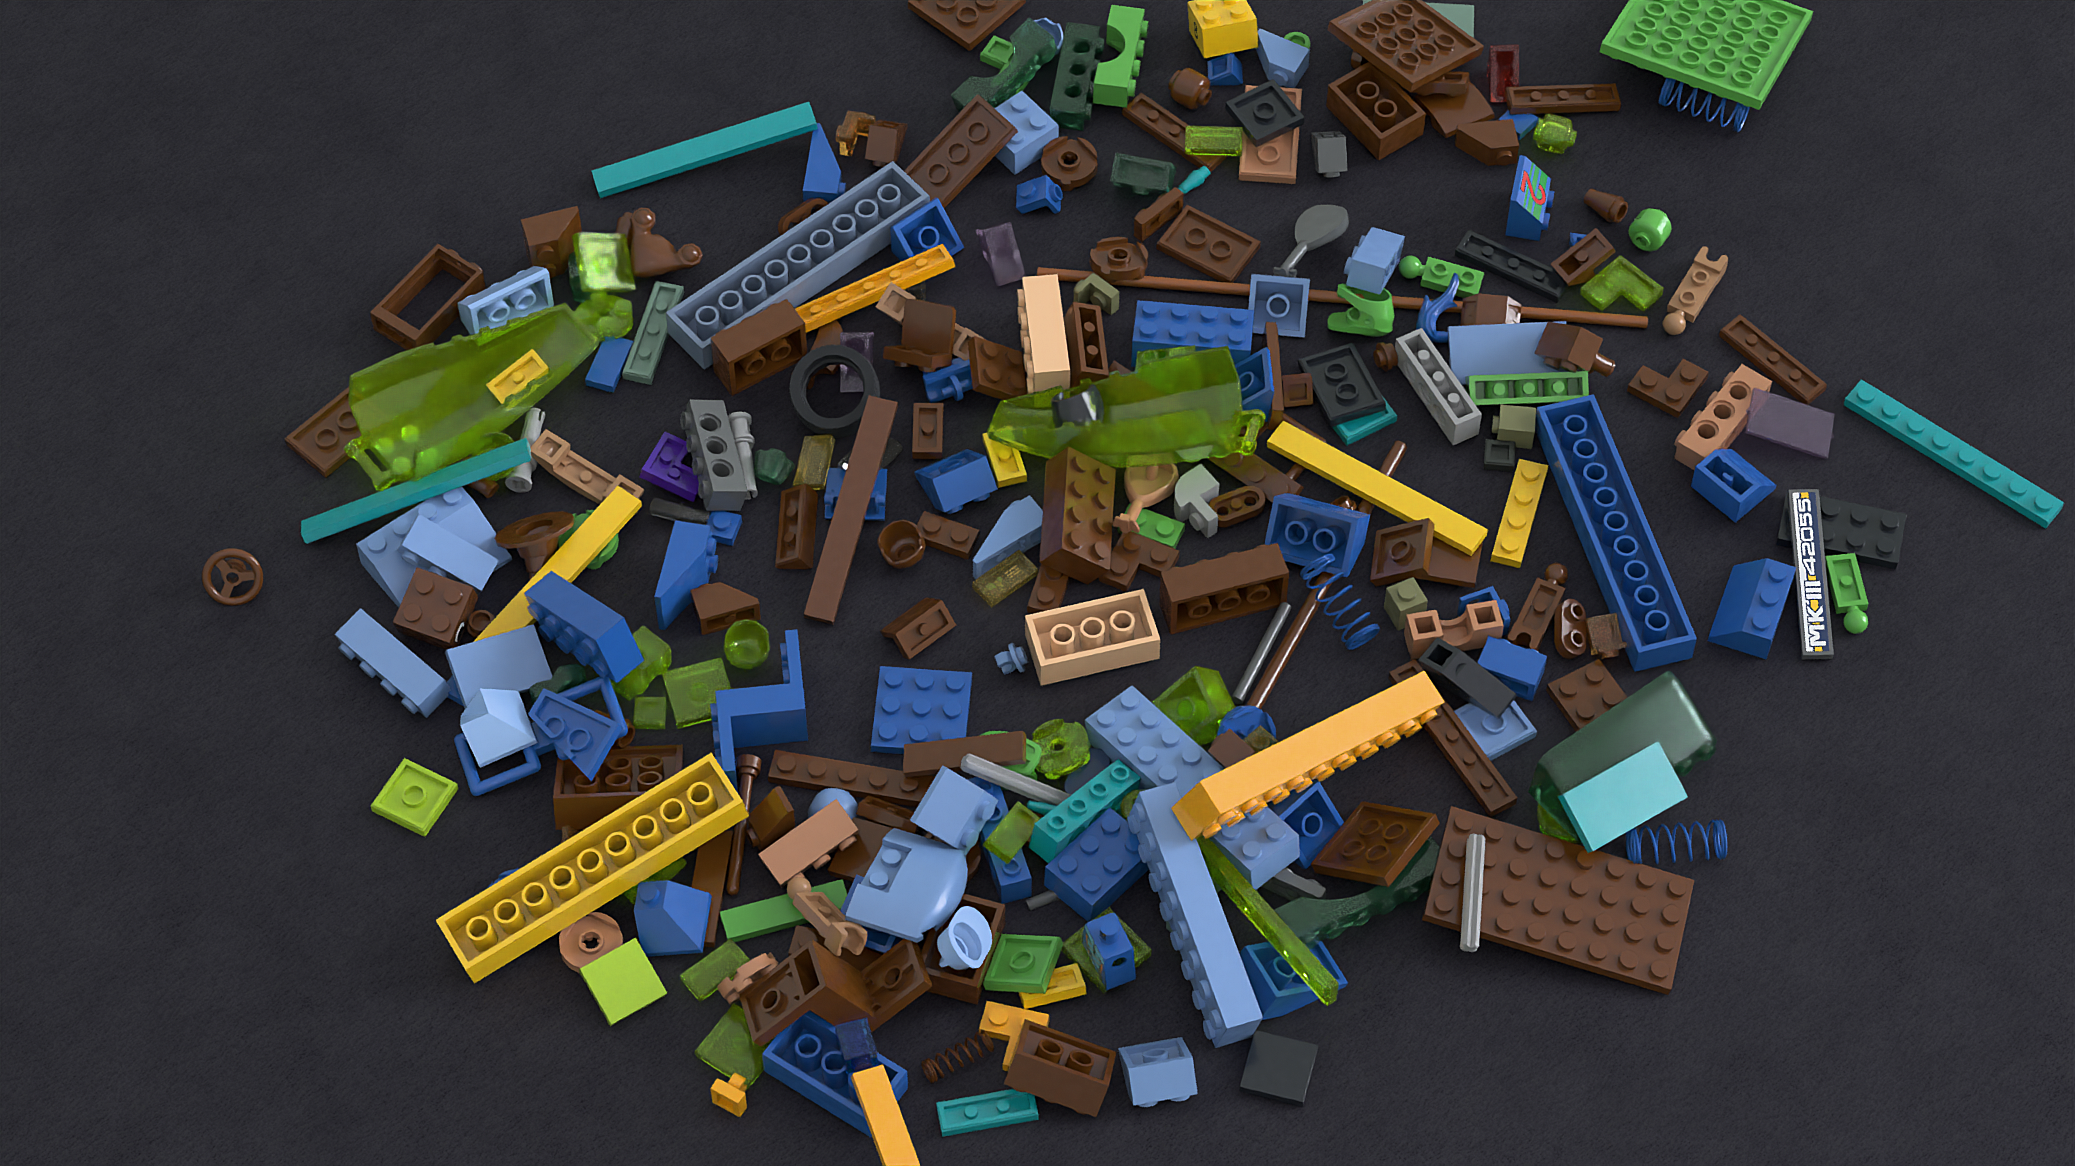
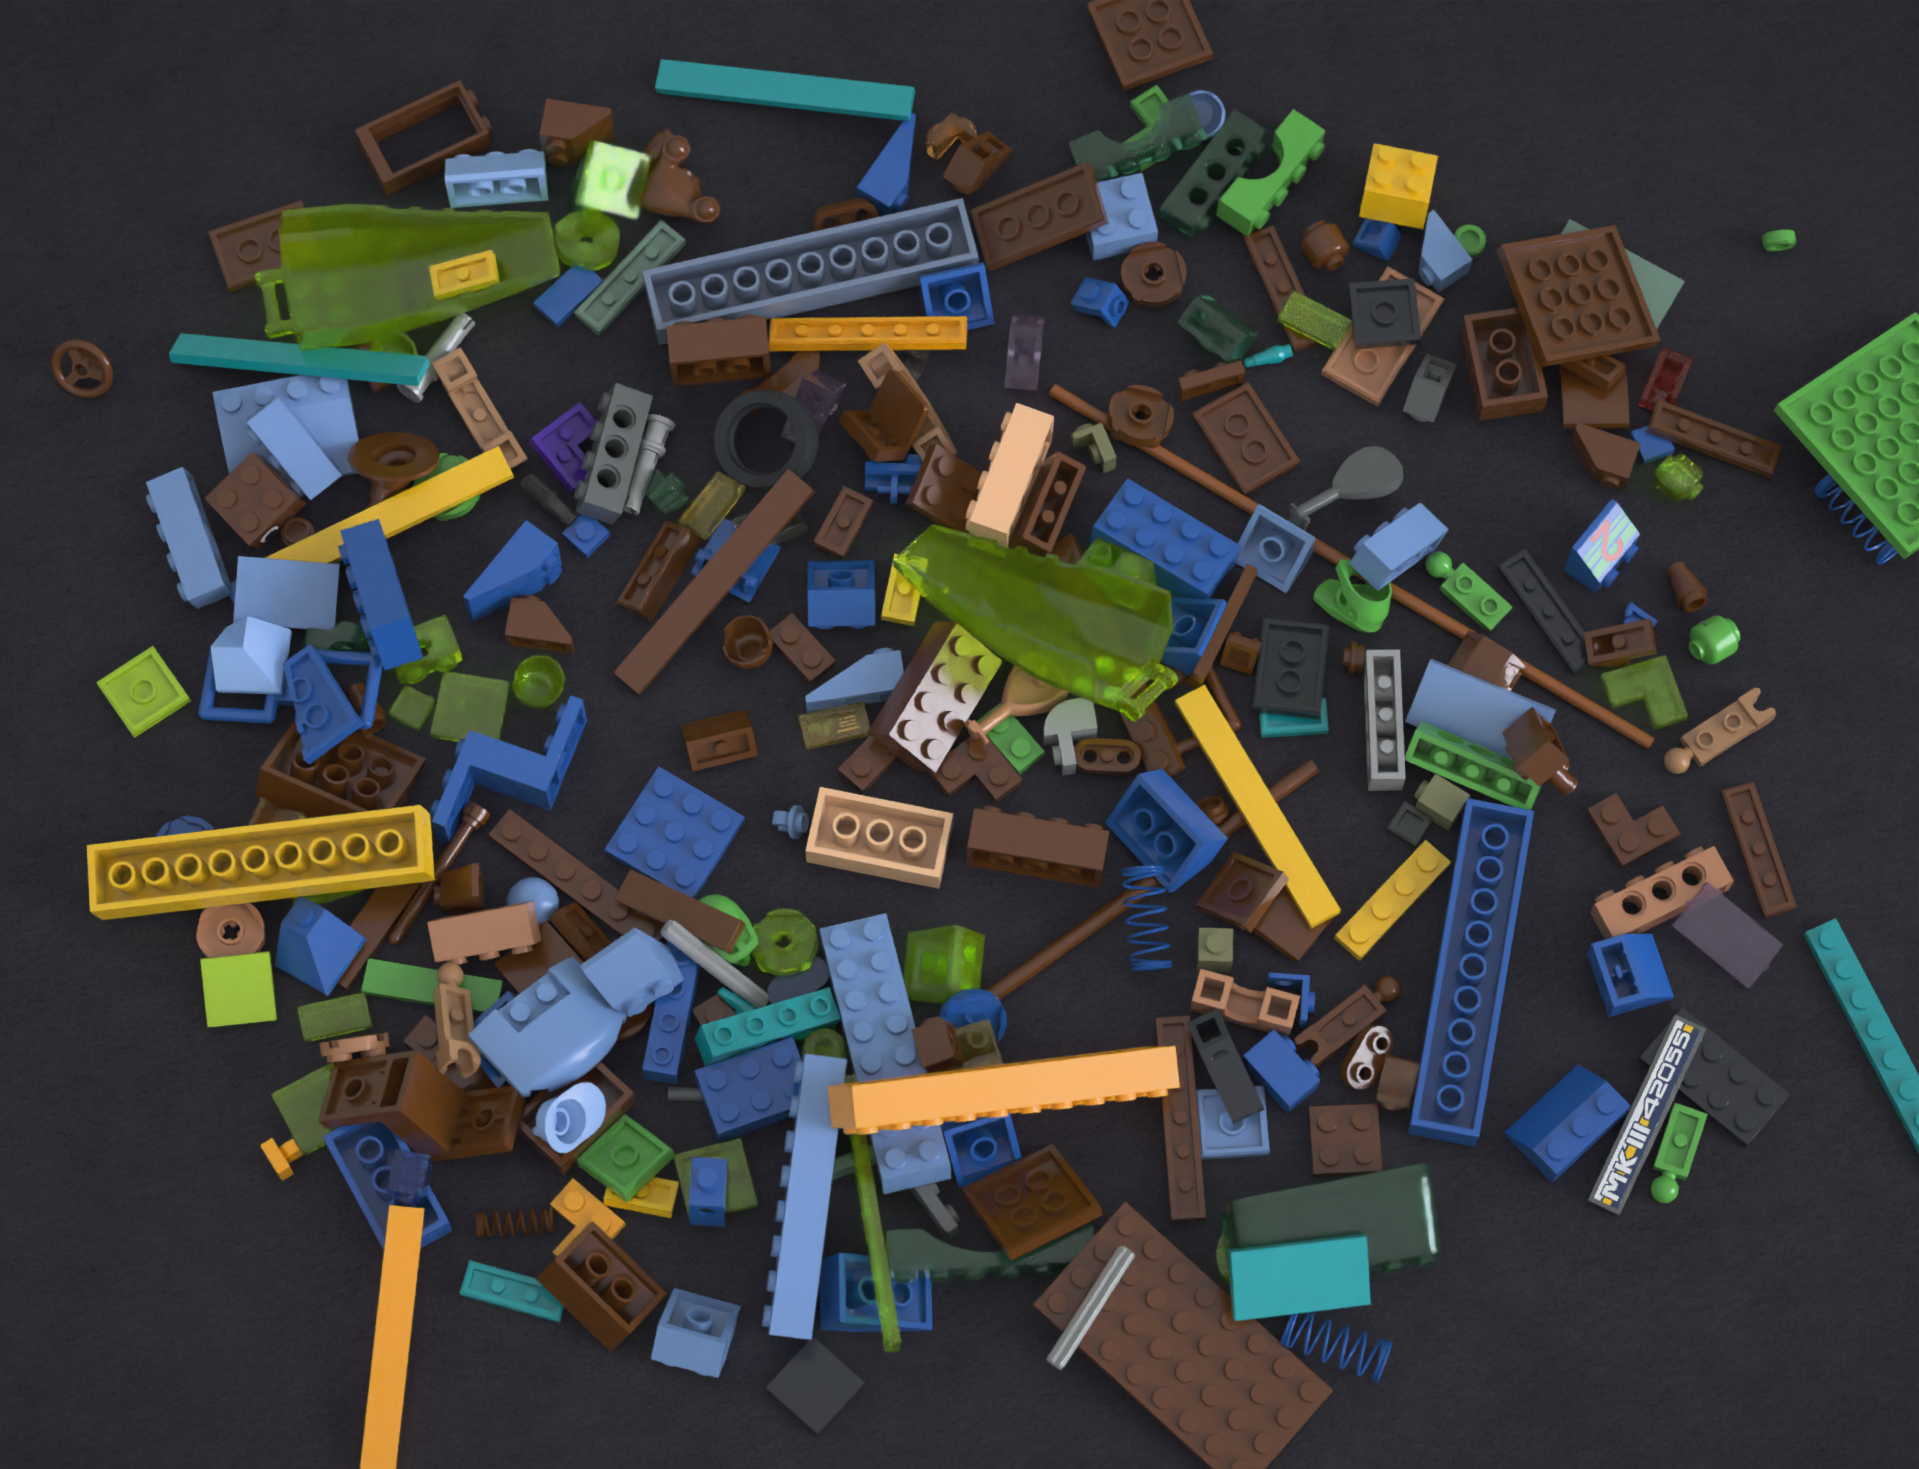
camera: 25 degrees right, 15 degrees up
clear neon green tile [983,801,1041,864] -> none
black piece [1050,384,1105,446] -> none
dark grey bar [1231,602,1292,704] -> none
blue piece [1416,273,1459,343] -> none

